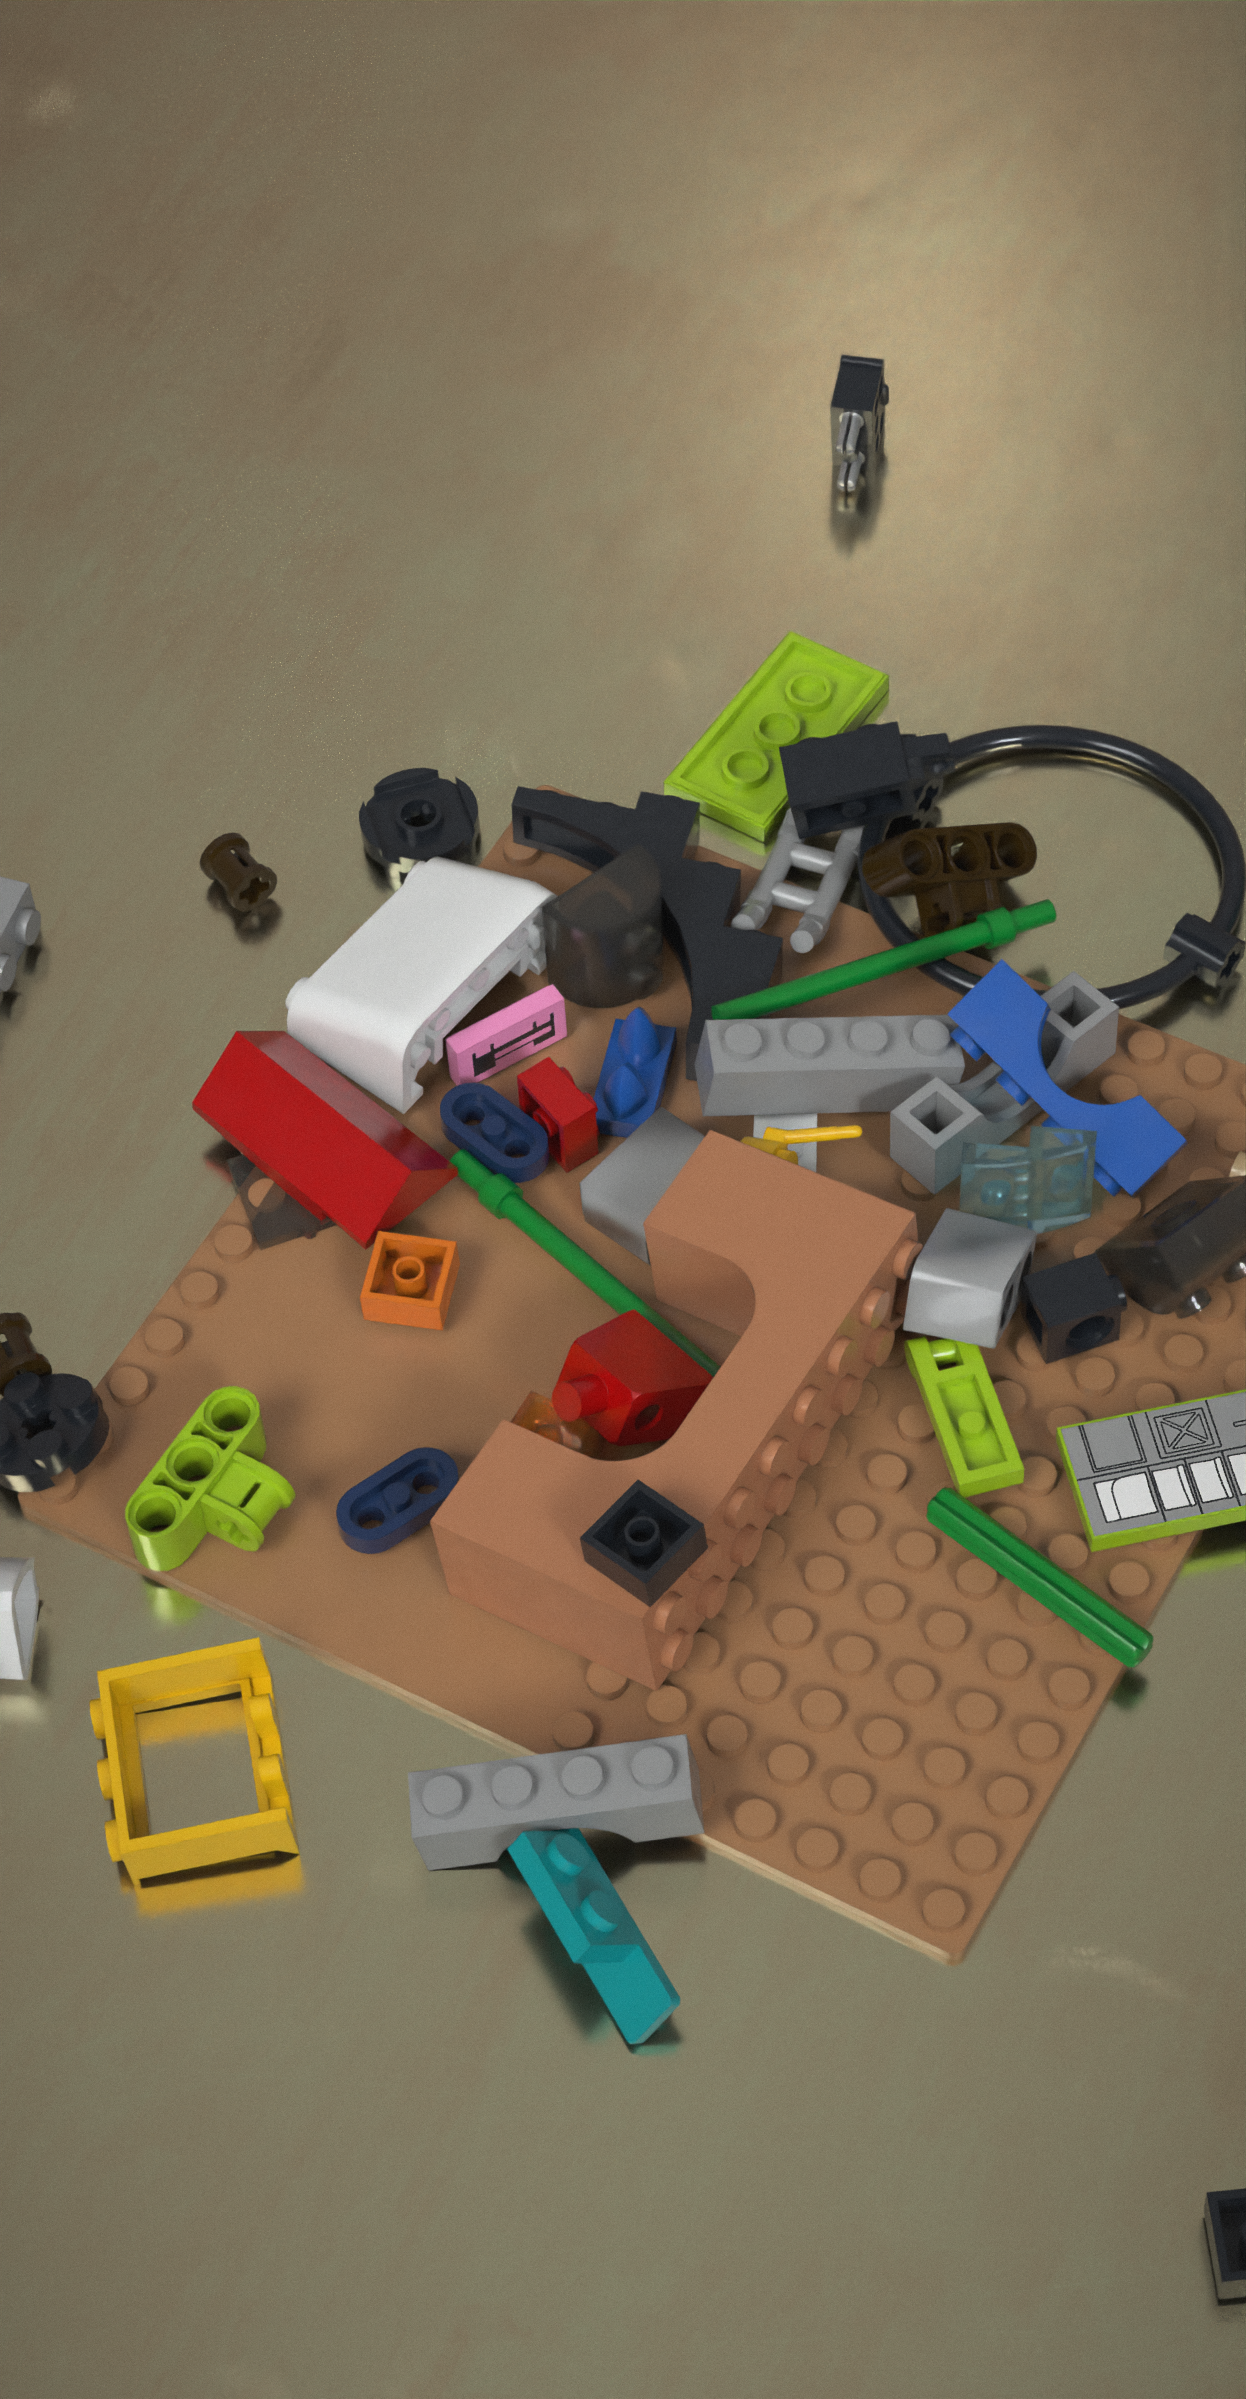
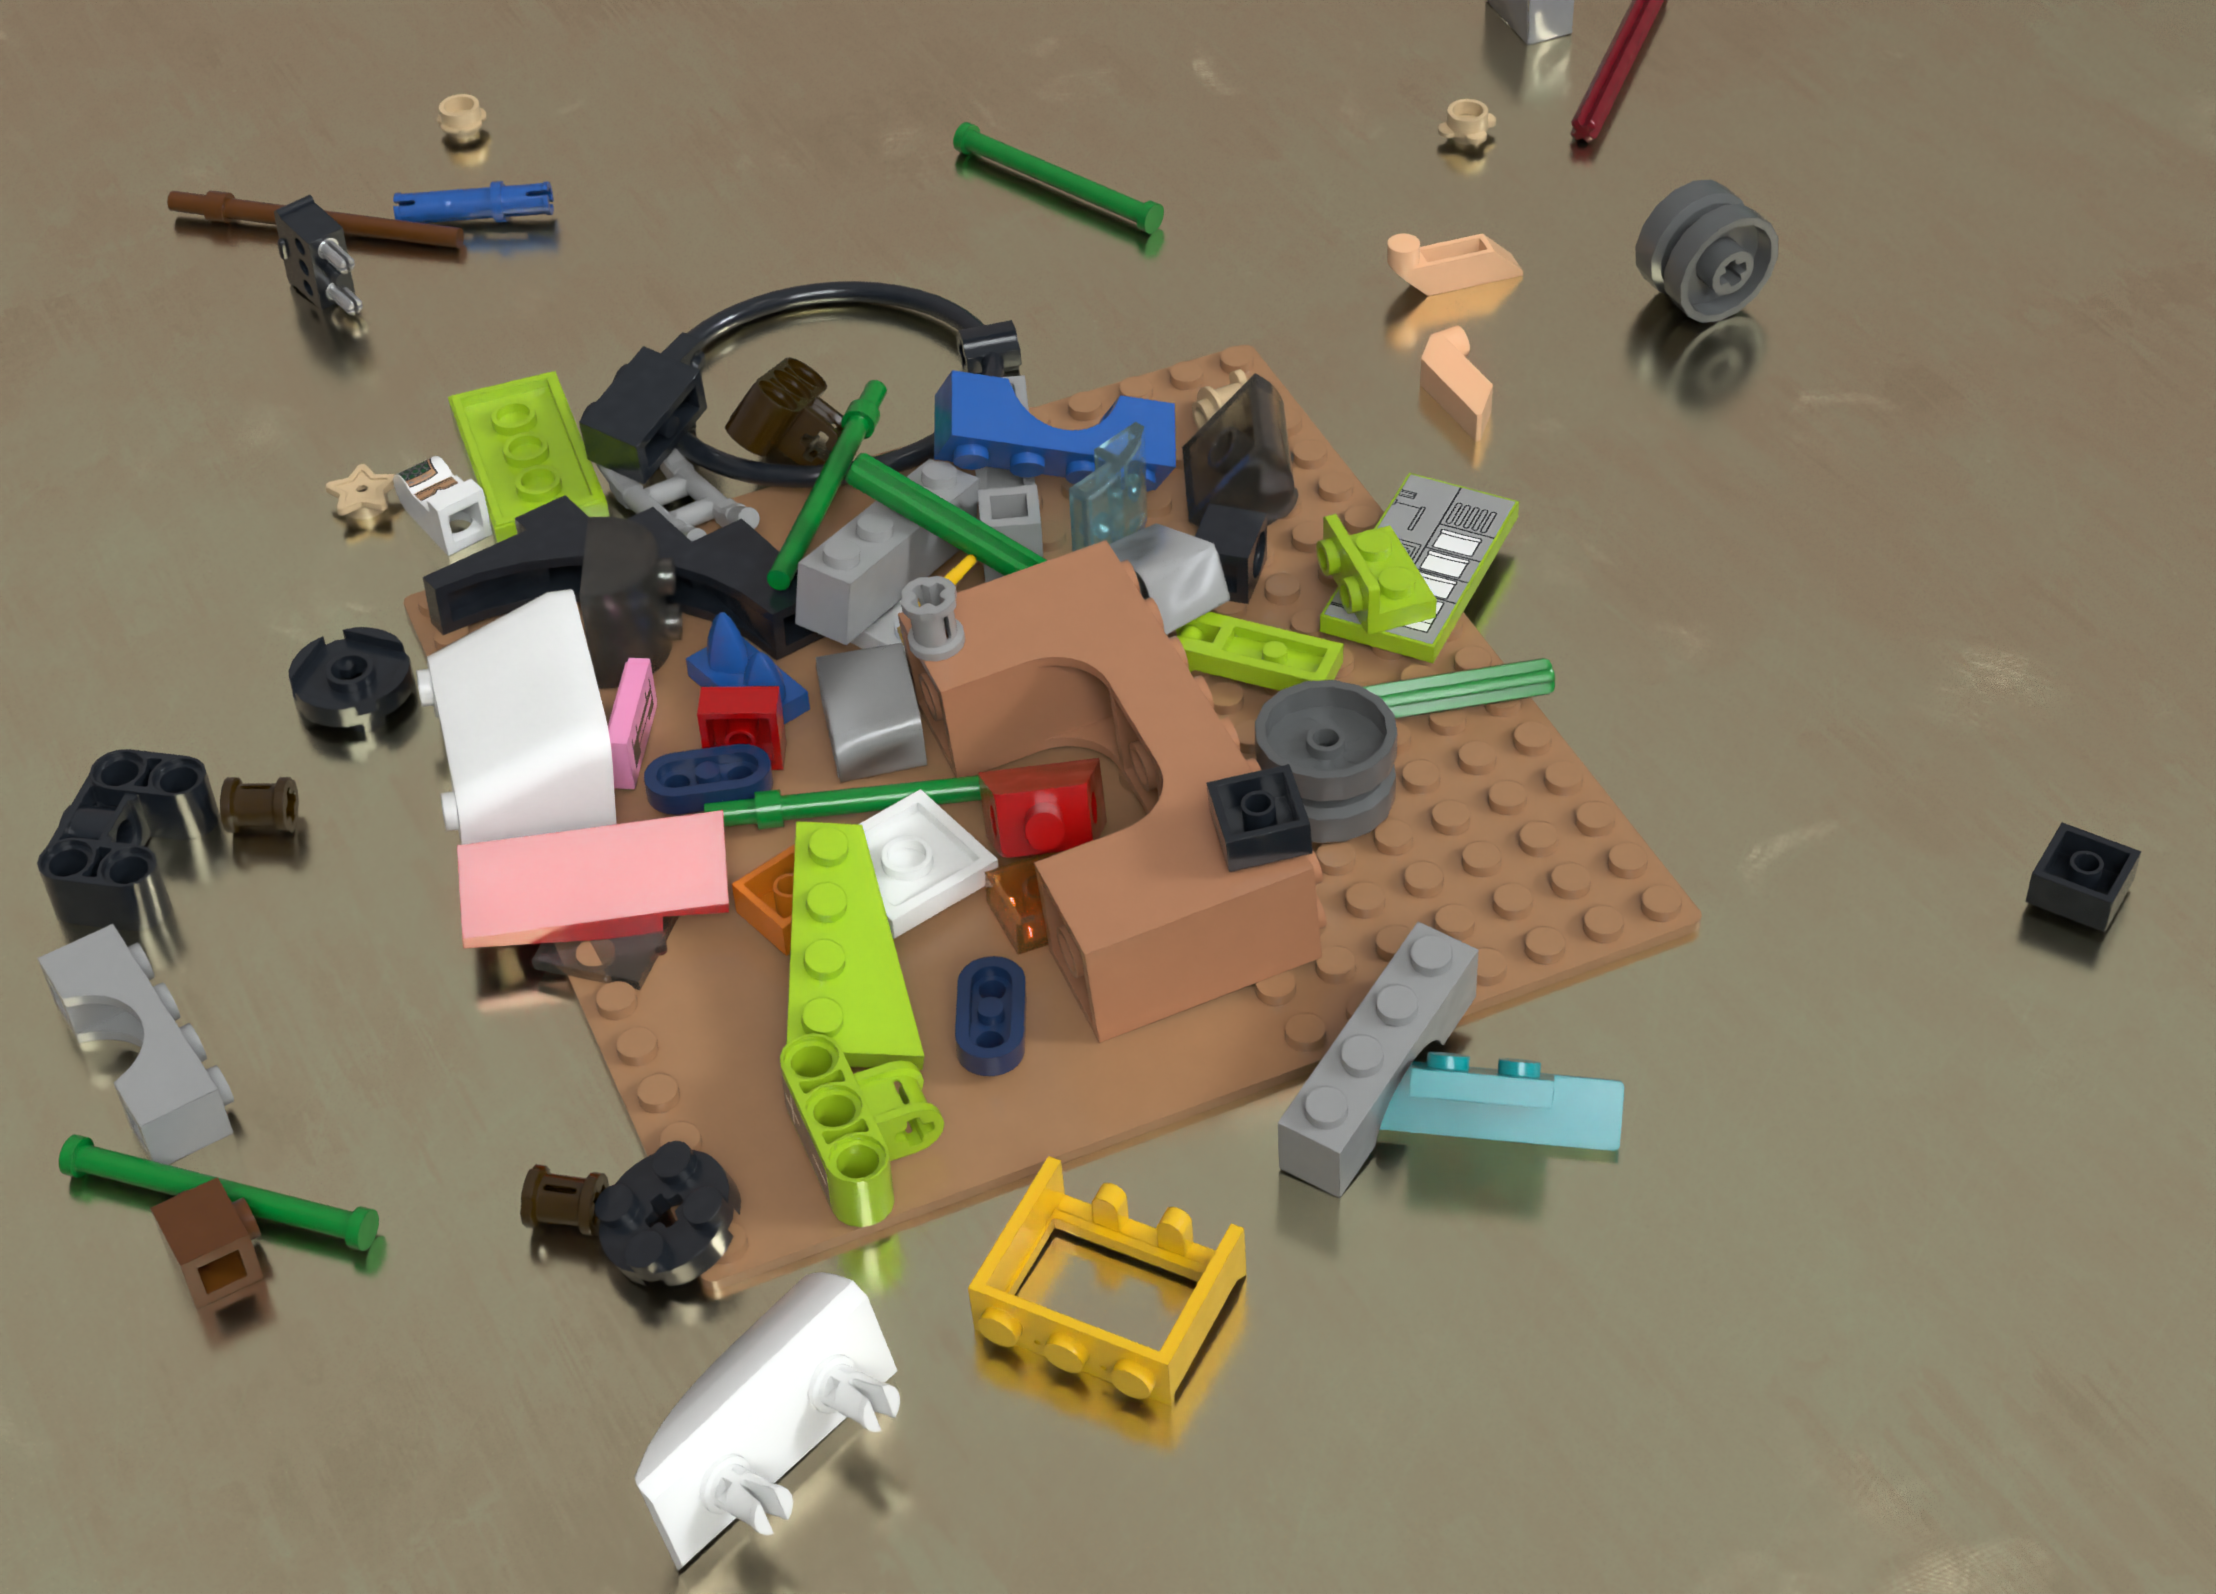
camera: 55 degrees left, 10 degrees down
none -> black beam [37,749,220,931]
none -> reddish brown bar [167,190,464,249]
none -> tan plate [326,464,395,519]
none -> blue pin [393,181,554,223]
none -> white leg [393,456,493,556]
none -> tan plate [437,94,487,139]
none -> lime wing [786,821,925,1070]
none -> green axle [845,453,1048,576]
none -> white plate [859,789,999,939]
none -> light grey bush [901,576,966,661]
none -> dark grey wheel [1255,680,1398,843]
none -> lime bracket [1316,514,1437,635]

